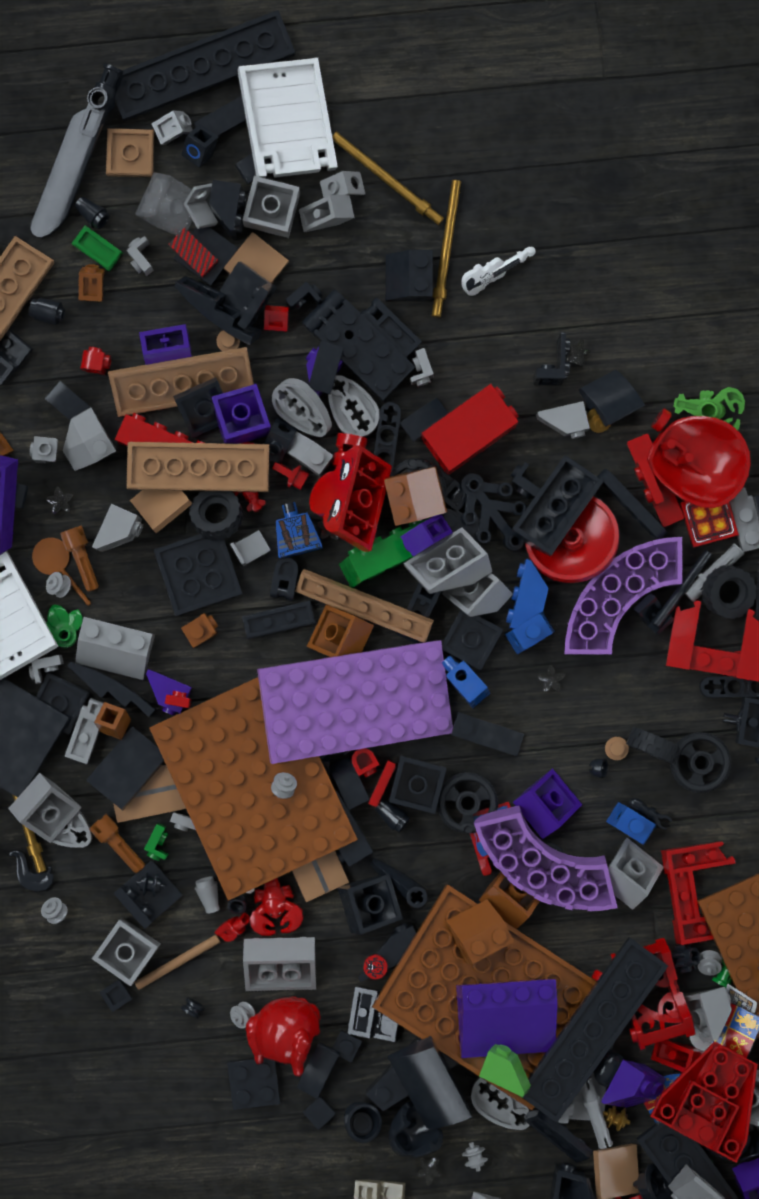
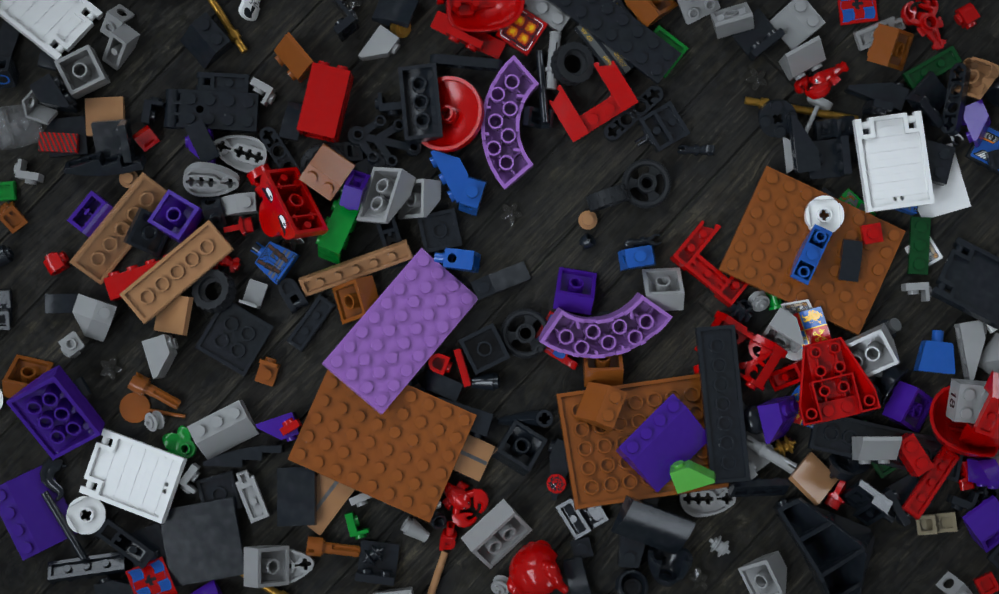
camera: 40 degrees left, 0 degrees up
dark orange brick [94,702,131,740] -> none
light grey wheel [271,772,297,799] -> none
none -> dark orange slope [274,32,314,83]

